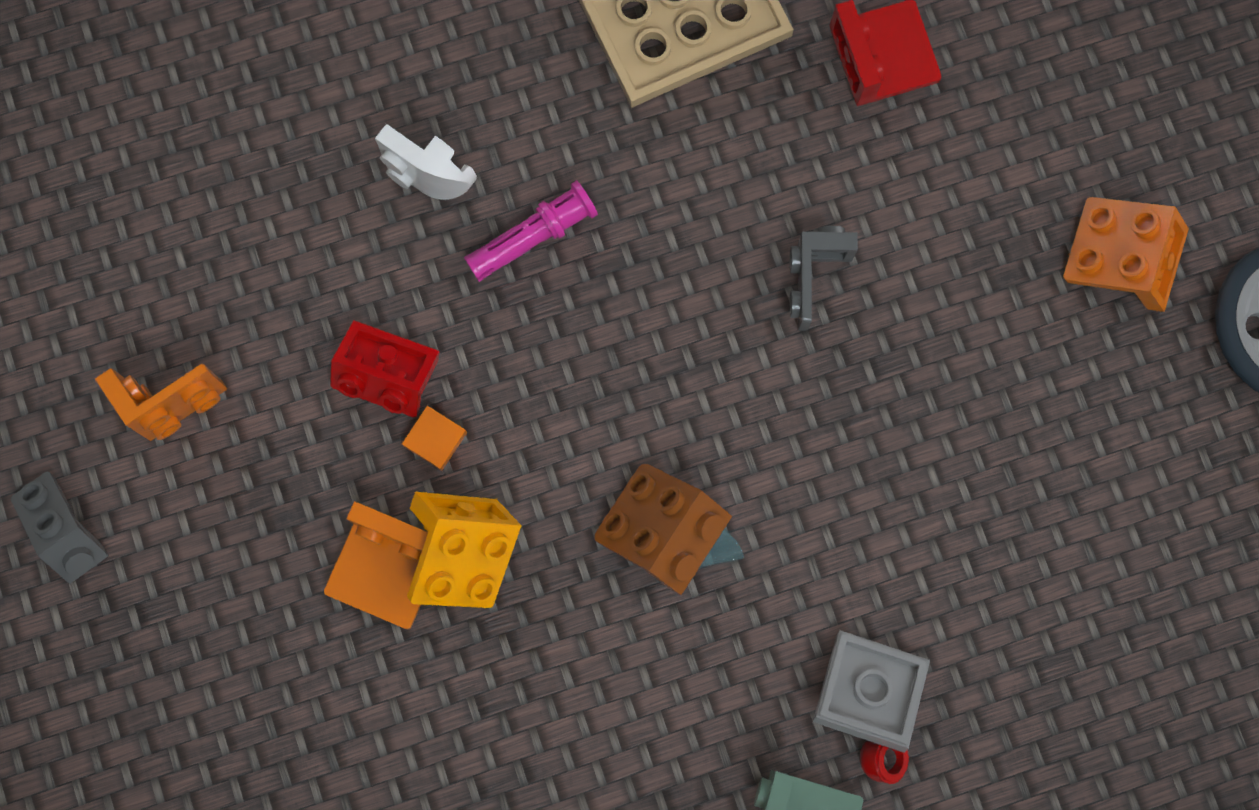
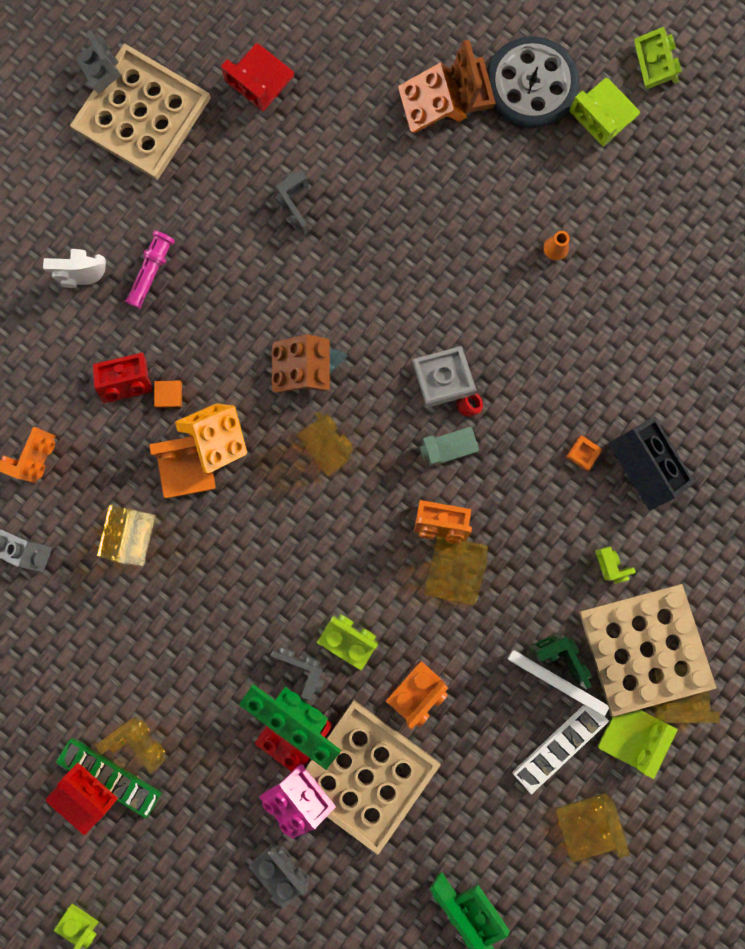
camera: 30 degrees left, 5 degrees up
none -> clear yellow bracket [97,505,156,566]
none -> clear yellow bracket [296,411,353,477]
none -> dark orange bracket [451,40,496,113]
none -> orange cone [544,231,570,261]

